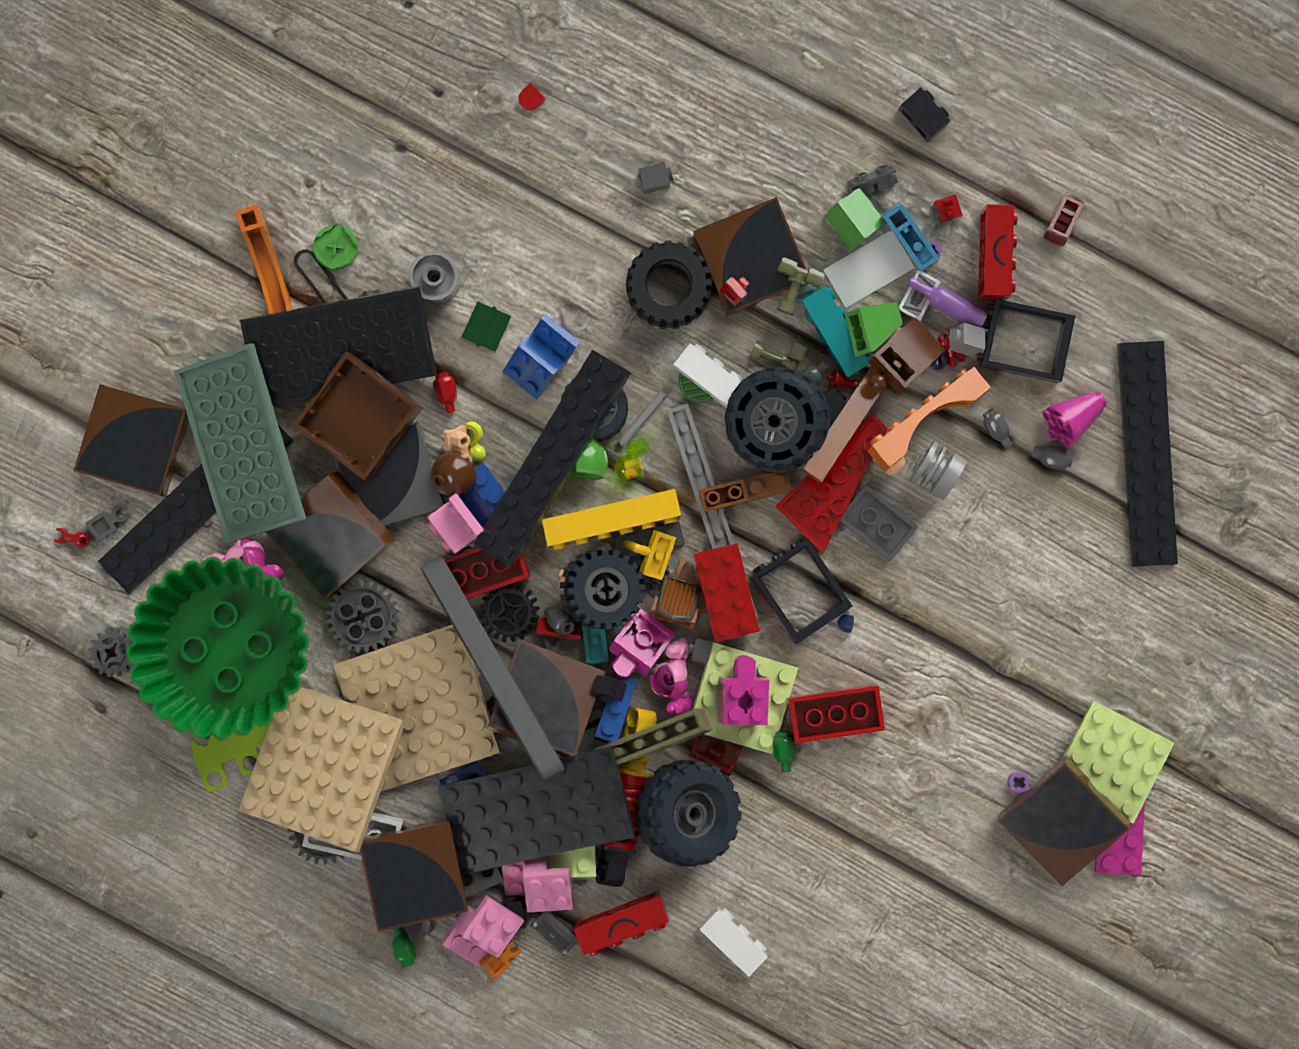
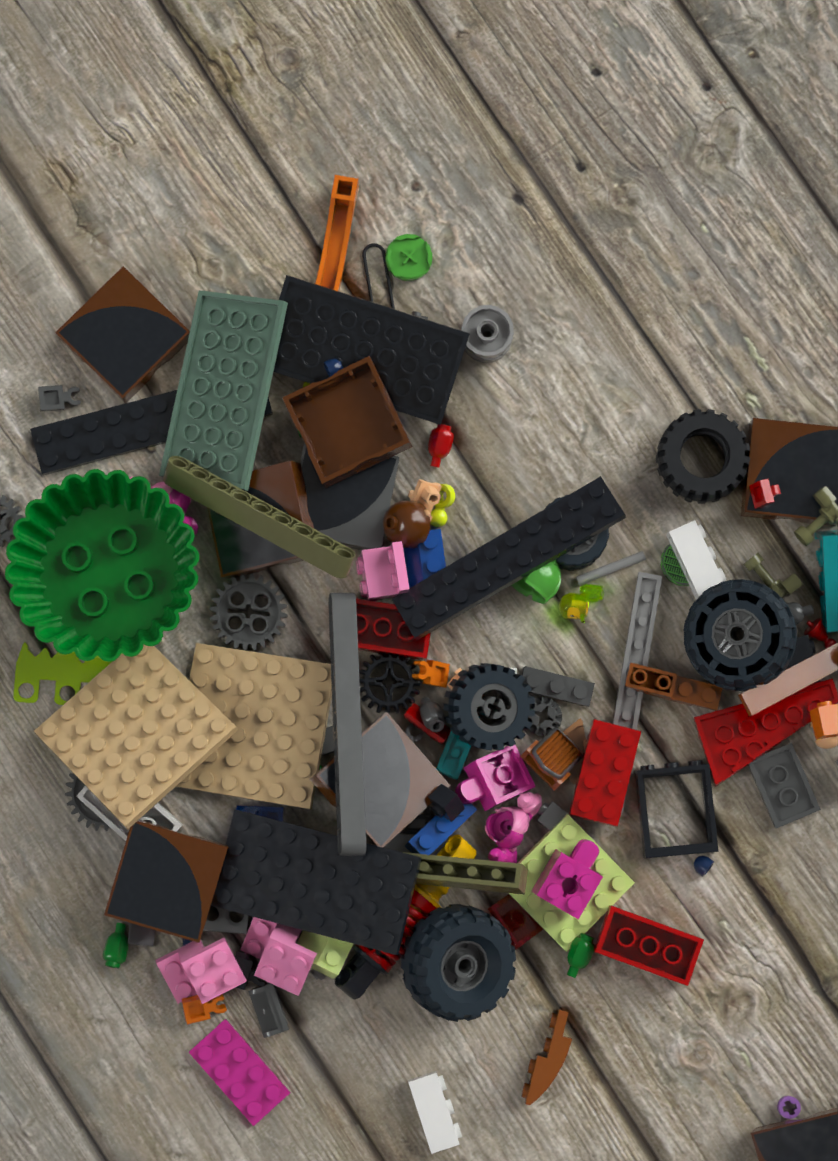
camera: 25 degrees right, 5 degrees down
red arm [54,528,90,549] -> none
dark green piece [462,301,511,352] -> none
blue bracket [502,314,581,400] -> none
red tile [519,83,546,111] -> none
yellow brick [542,489,681,551] -> none
red brick [574,890,669,956] -> none
yellow plate [623,530,676,580] -> none
dark grey brick [638,162,673,194] -> none
none -> olive beam [163,456,355,578]
none -> dark pink plate [189,1019,291,1126]
none -> dark blue hinge [324,359,343,377]
none -> orange plate [412,660,450,688]
none -> dark orange slope [521,1009,572,1105]

